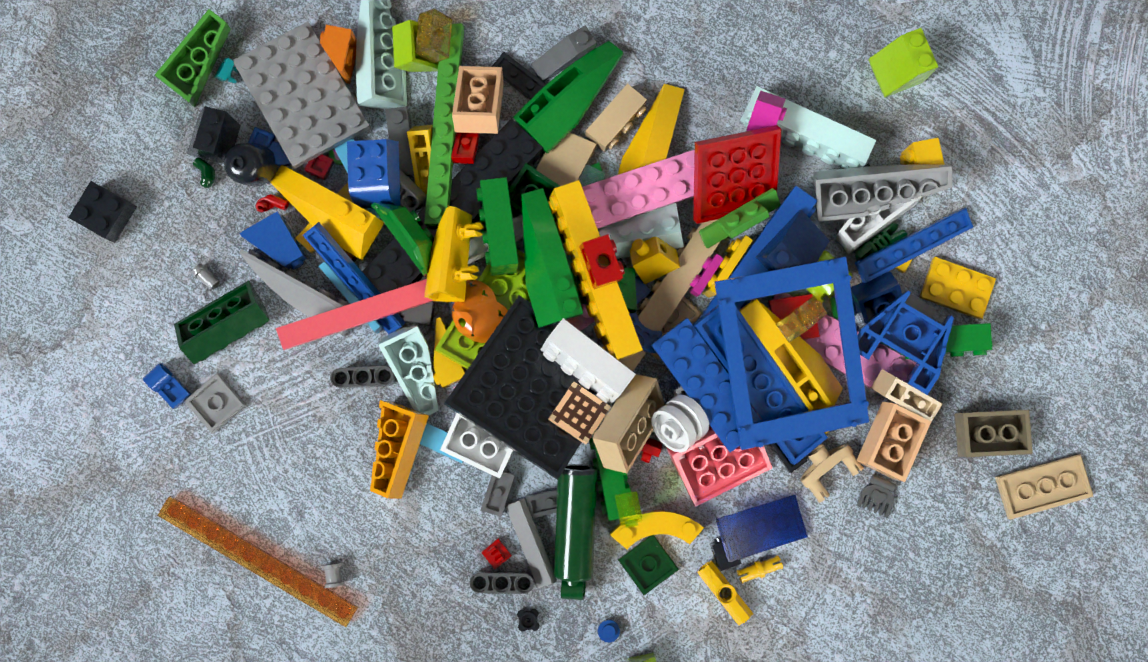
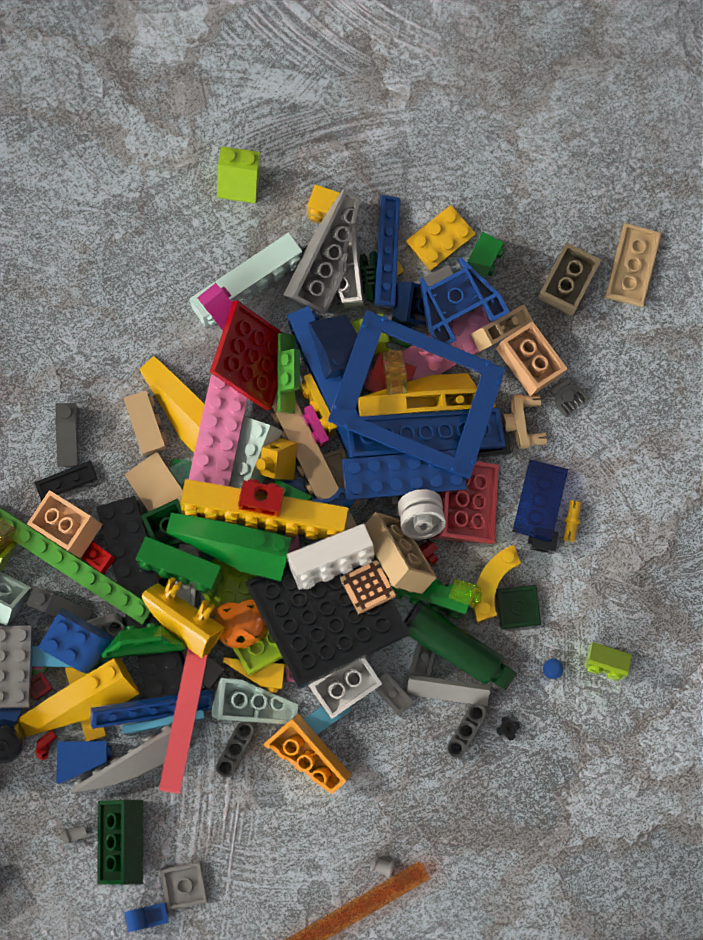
camera: 60 degrees left, 5 degrees down
yellow slope [407,125,433,194] -> none
red tile [481,538,512,570] -> none
green wedge [513,41,624,154] -> none
yellow piece [697,560,754,625] -> none

